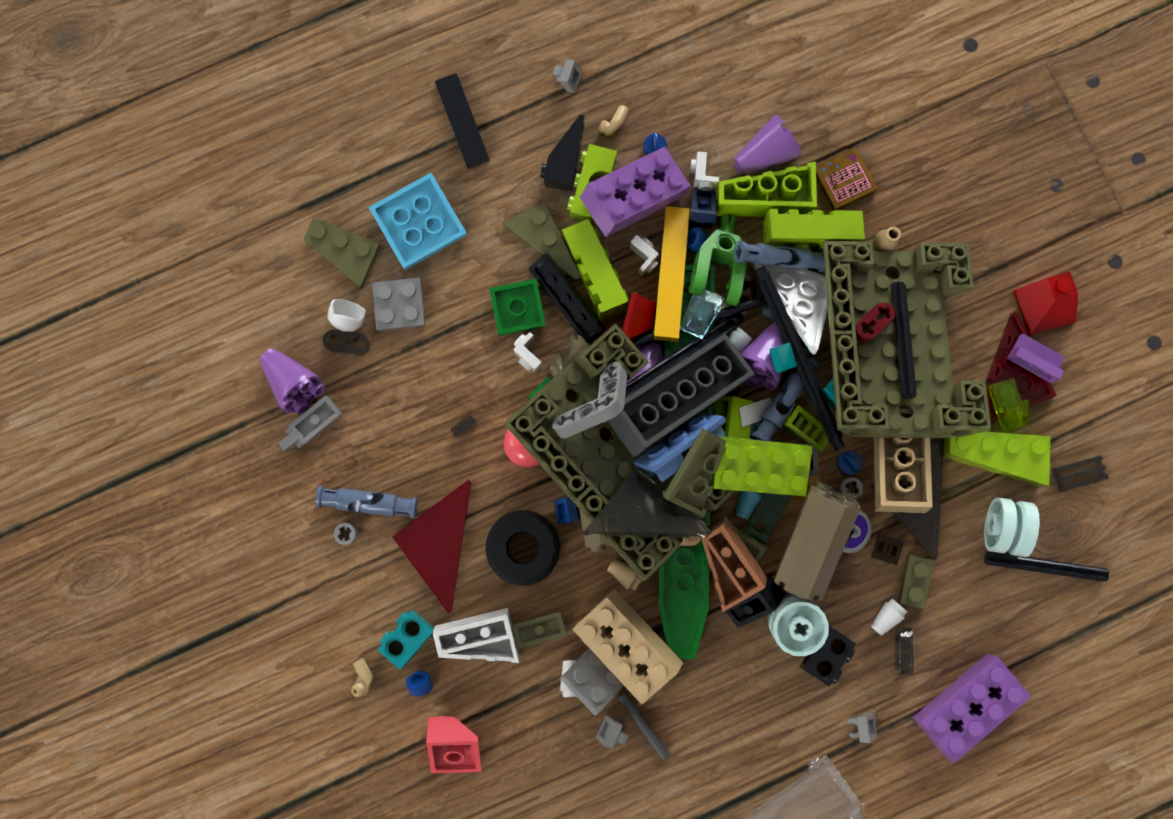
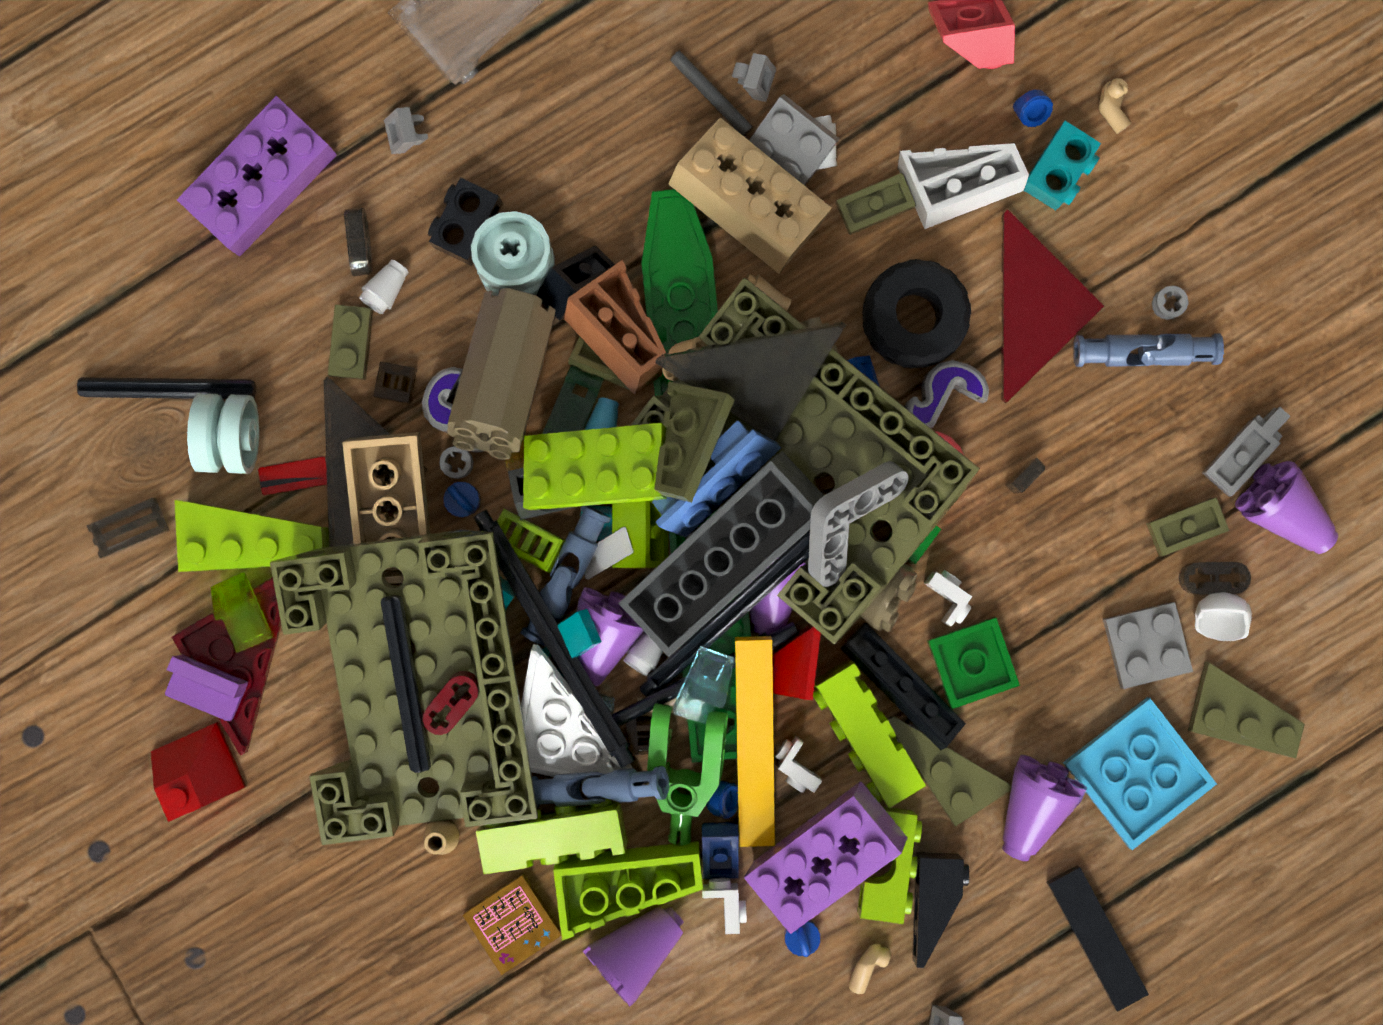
camera: 175 degrees right, 5 degrees up
none -> red sticker [258,457,329,495]
none -> animal [905,360,989,428]
none -> medium lavender cone [1002,755,1087,861]
none -> olive plate [1146,497,1229,556]

